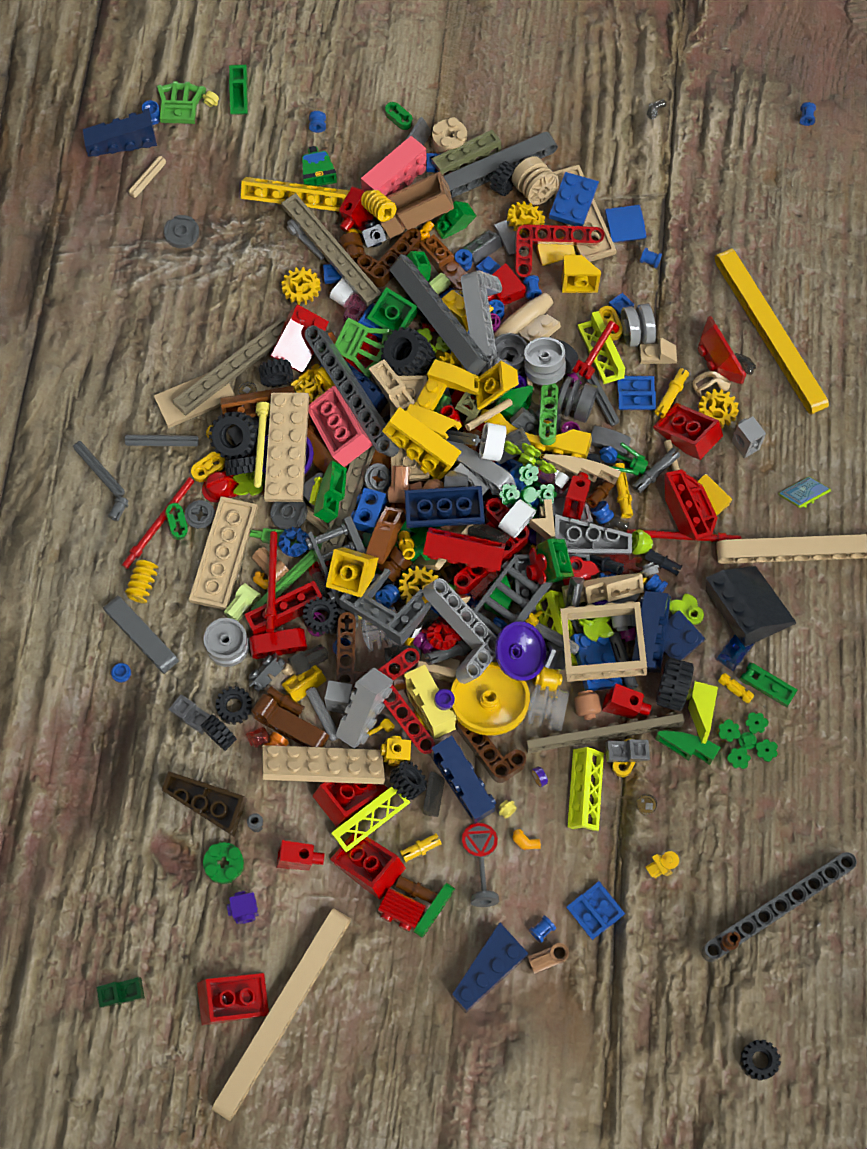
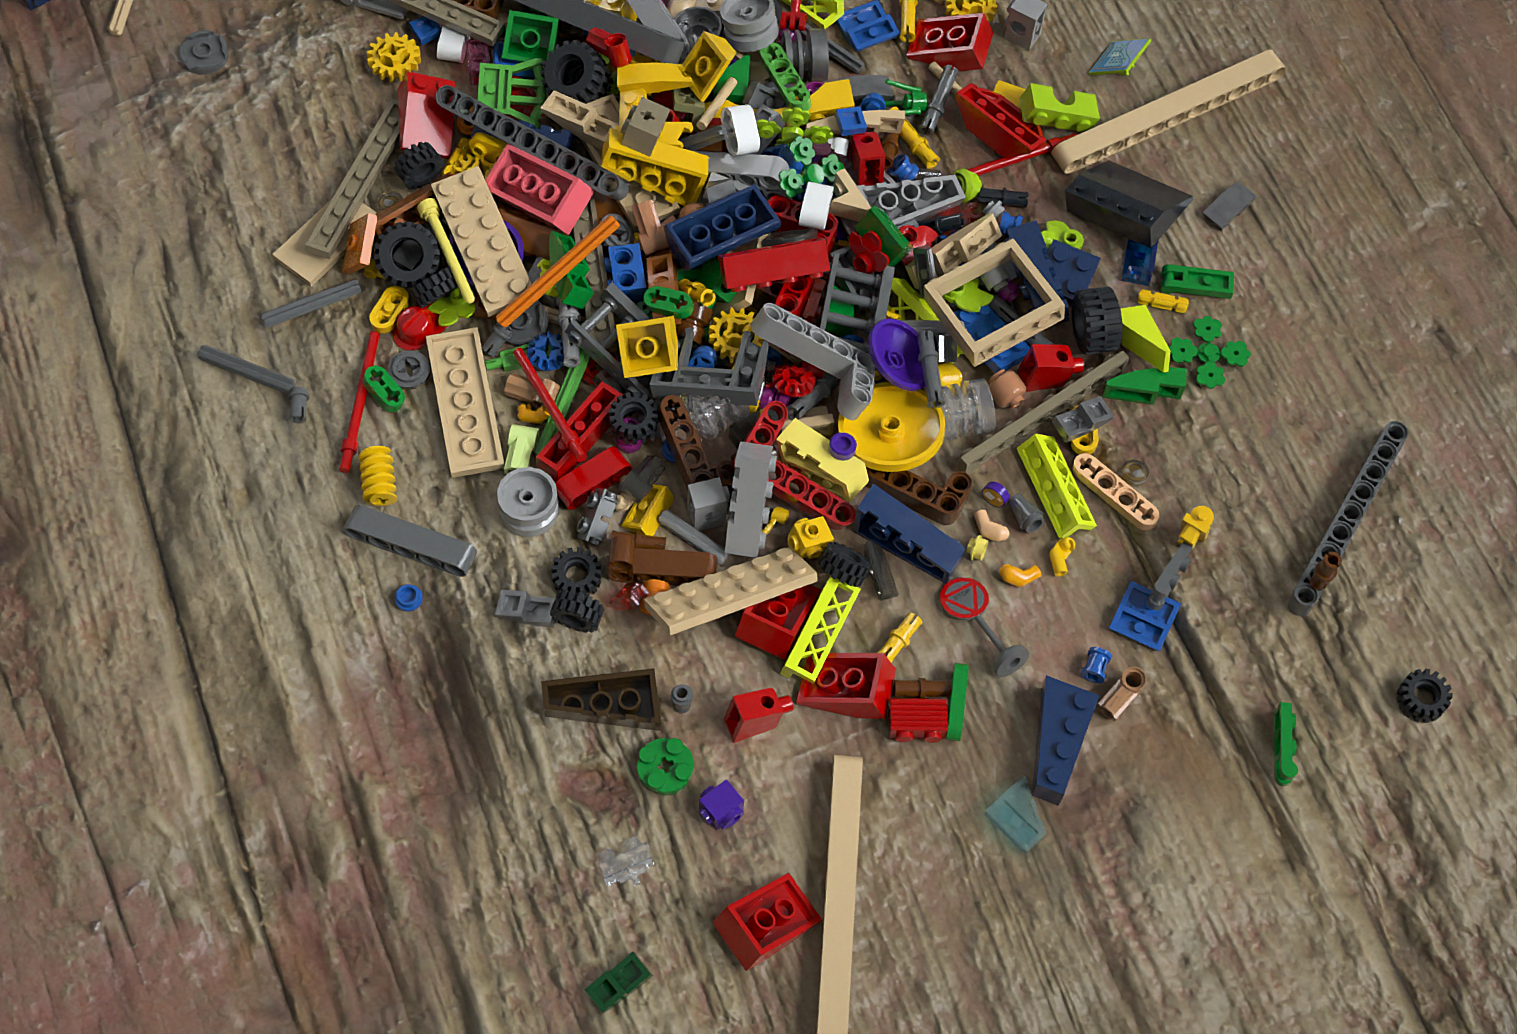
camera: 30 degrees left, 5 degrees down
none -> orange plate [342,213,378,274]
none -> dark grey pin [482,324,513,356]
none -> orange axle [496,215,620,327]
none -> light grey pin [556,295,581,367]
none -> red piece [586,27,632,67]
none -> clear hips [599,836,654,887]
none -> dark tan brick [620,97,670,157]
none -> green beam [644,286,694,319]
none -> blue plate [835,106,867,136]
none -> dark grey pin [916,330,945,408]
none -> light nougat arm [974,510,1009,542]
none -> clear light blue wing [984,775,1047,855]
none -> dark grey cone [1008,493,1045,533]
none -> lime arch [1019,83,1100,132]
none -> yellow arm [1049,537,1075,577]
none -> light nougat beam [1072,453,1159,531]
none -> dark grey plate [1147,541,1193,611]
none -> flat silver slope [1203,181,1257,231]
none -> green plate [1274,702,1298,786]

